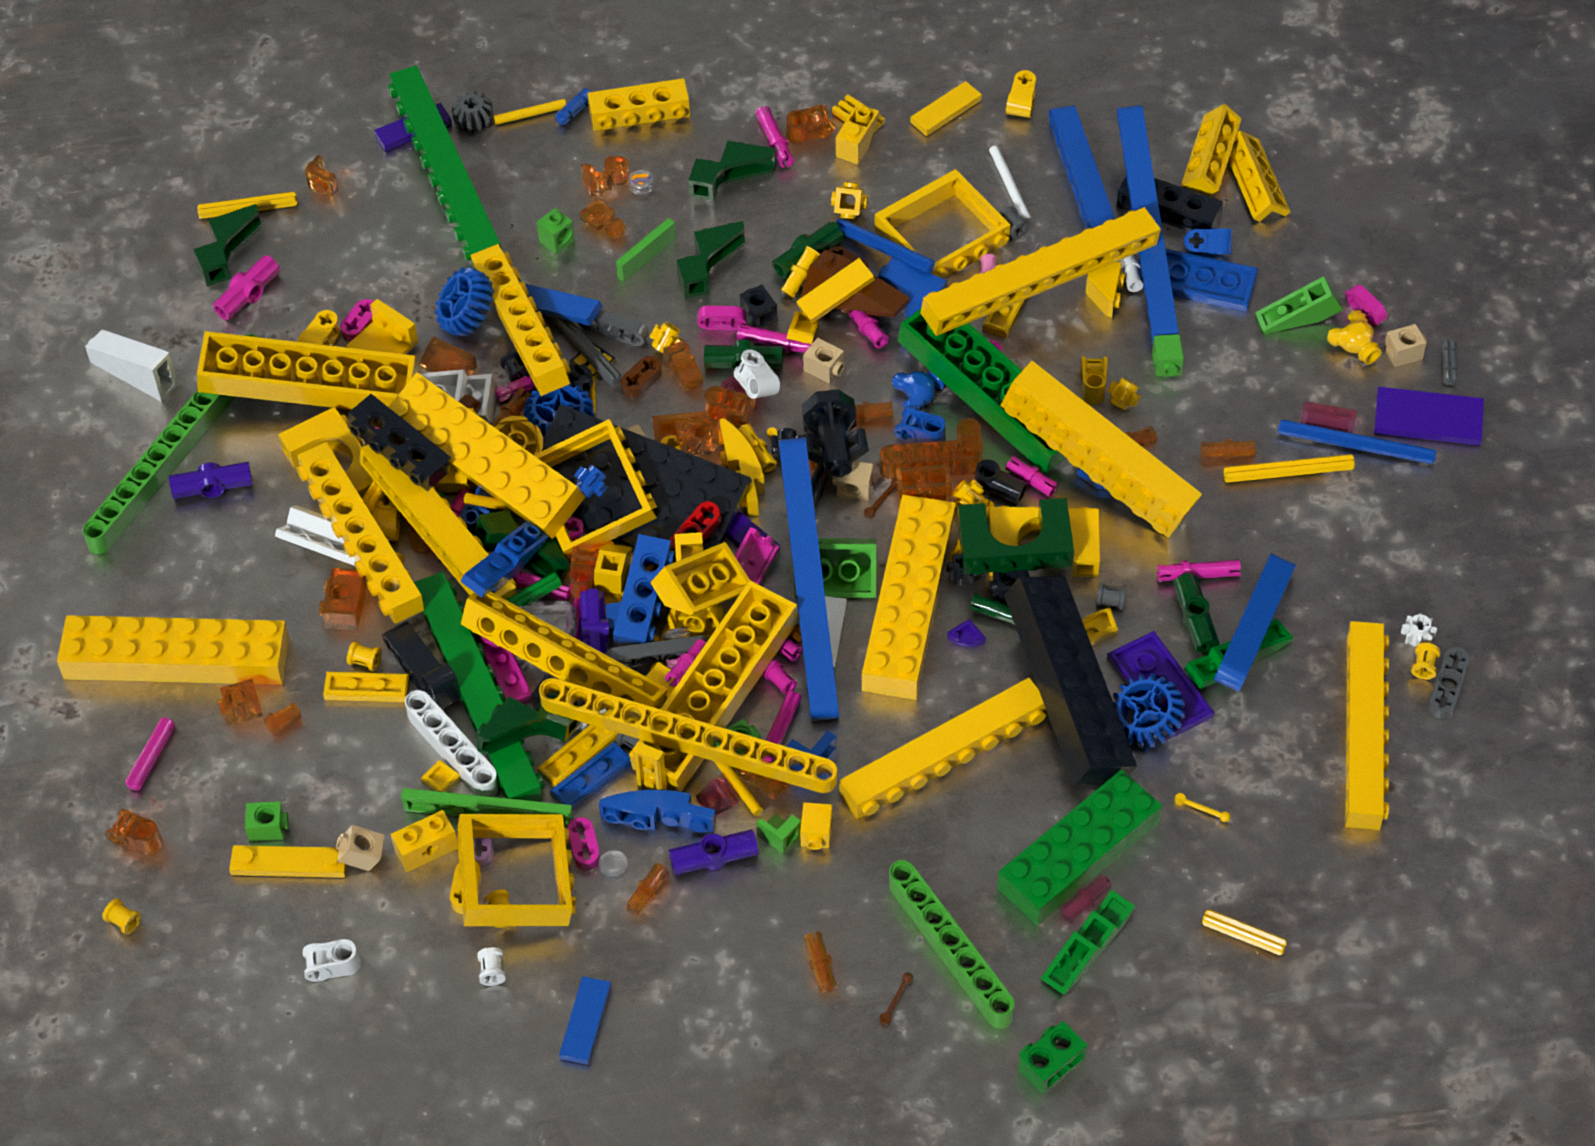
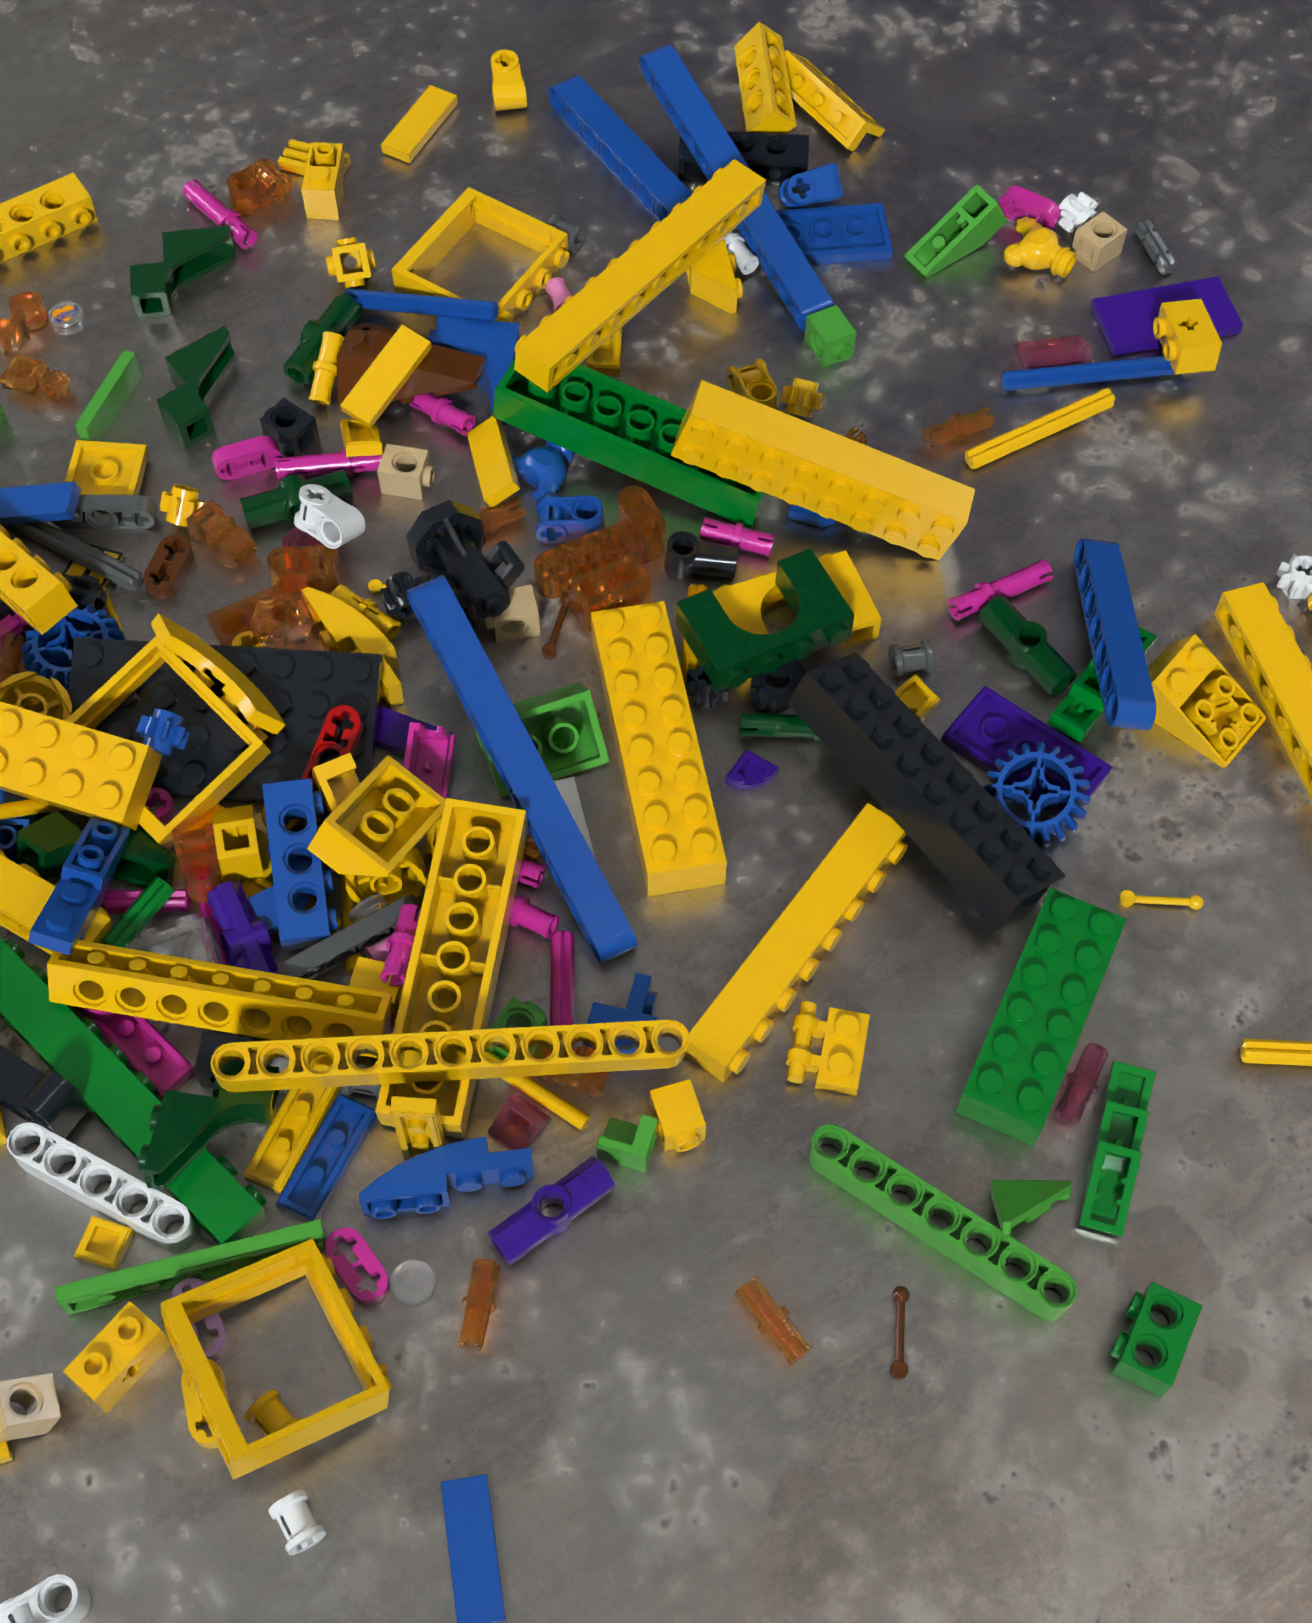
camera: 25 degrees left, 5 degrees up
yellow gear [952,479,985,509] -> none
white bar [989,146,1032,223] -> none
none -> yellow plate [65,440,149,495]
none -> yellow tile [150,613,286,734]
none -> yellow tile [467,416,520,508]
none -> yellow plate [786,1001,870,1097]
none -> bright green tile [990,1180,1071,1236]
none -> white gear [1058,192,1099,236]
none -> yellow slope [1148,634,1267,768]
none -> yellow brick [1153,299,1222,375]

